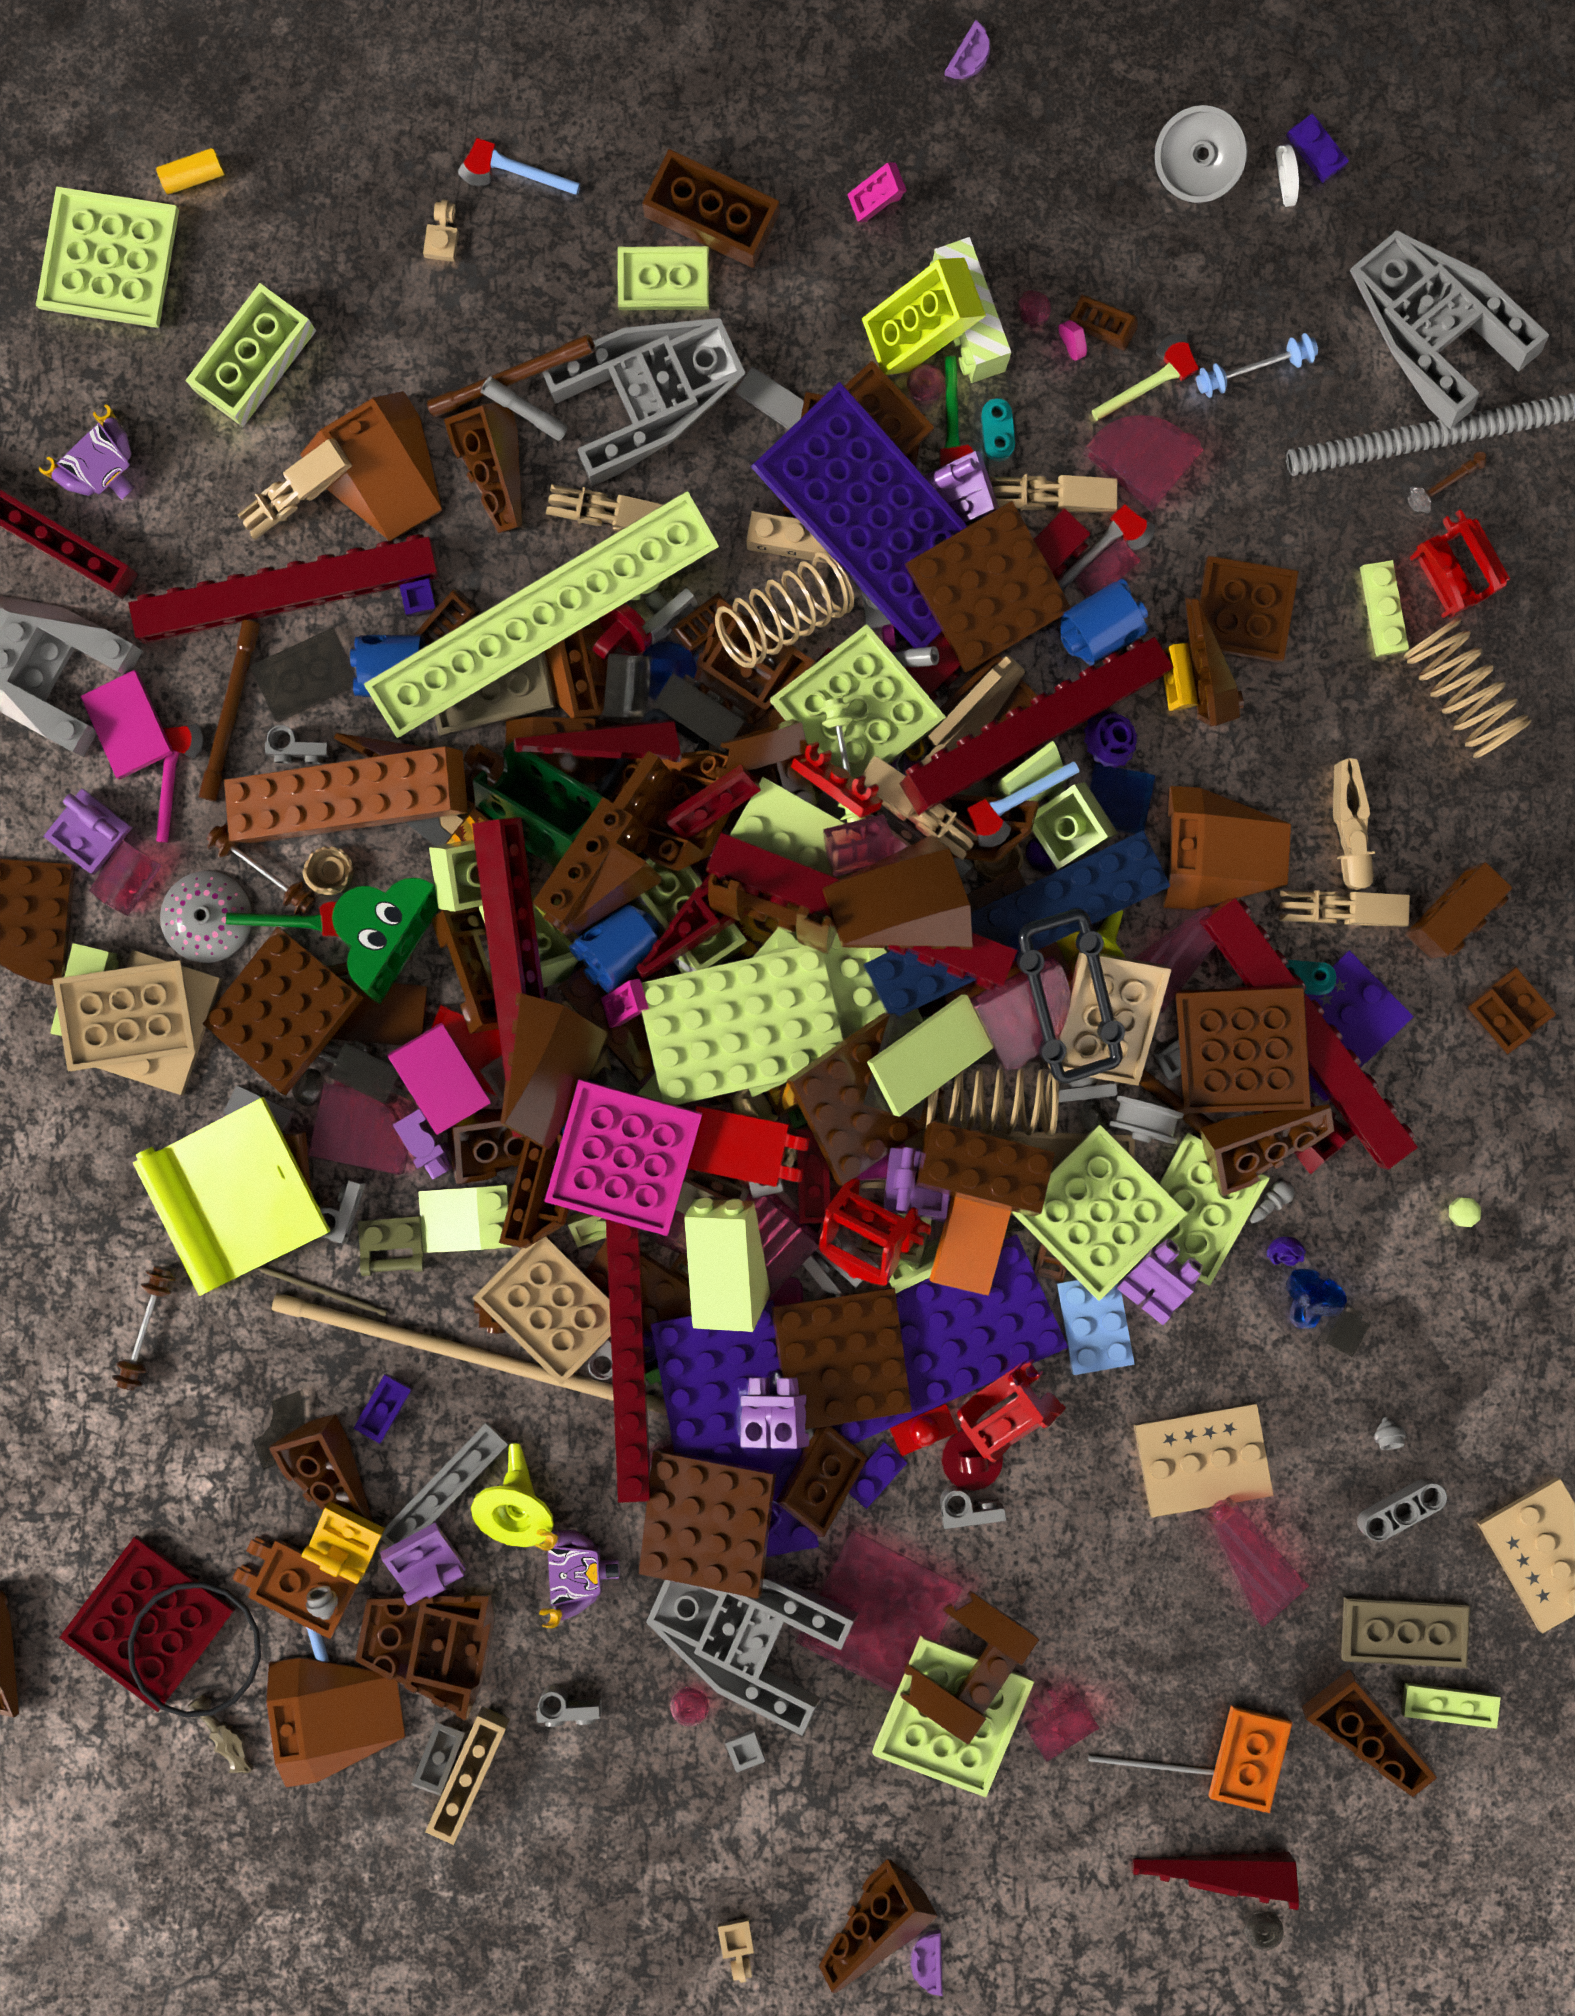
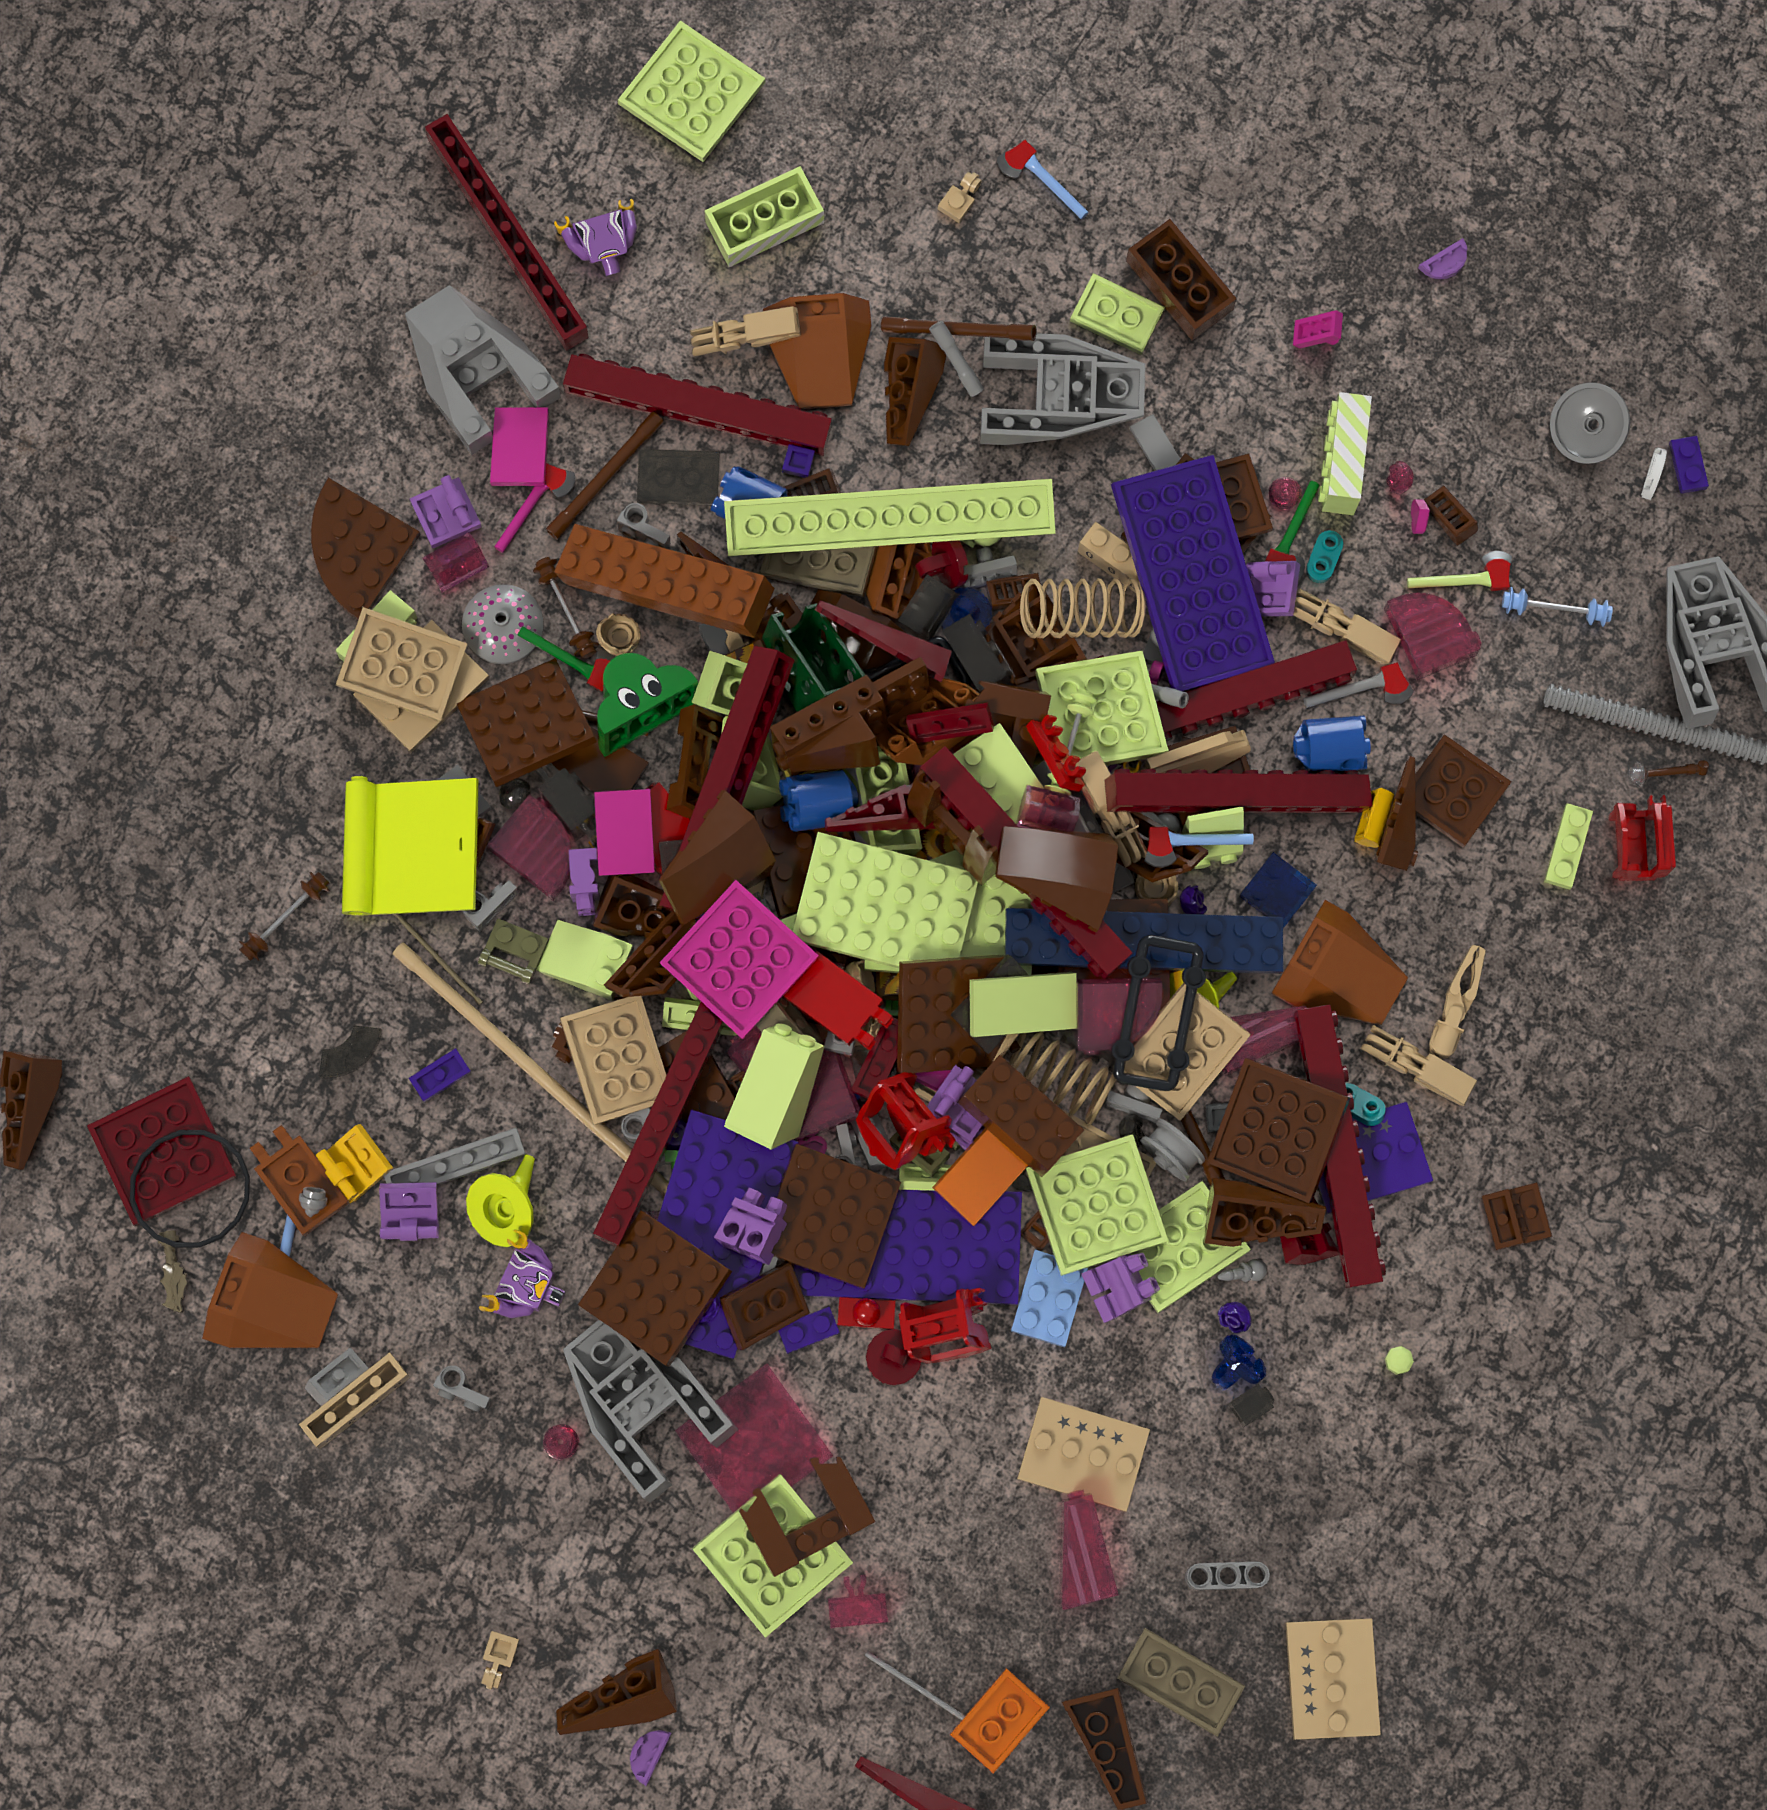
camera: 25 degrees right, 10 degrees down
yellow brick [156,148,225,195] -> none
reddish brown wedge [269,1414,373,1522] -> none
reddish brown wedge [355,1595,495,1721] -> none
tan arm [545,484,663,532] -> none
dark pink tile [601,979,649,1028] -> none
light grey plate [725,1729,765,1773] -> none
neon yellow brick [862,257,986,375] -> none
reddish brown plate [904,501,1071,672] -> none
light grey plate [940,1485,1006,1529] -> none
yellowish green brick [1032,782,1118,870] -> none
clear pink tile [1074,538,1141,597] -> none
dark purple piece [1084,710,1137,769] -> none
light grey plate [1374,1417,1406,1450] -> none
yellowish green plate [1401,1683,1501,1729] -> none
tan piece [1404,618,1532,759] -> none
reddish brown brick [1405,862,1512,959] -> none

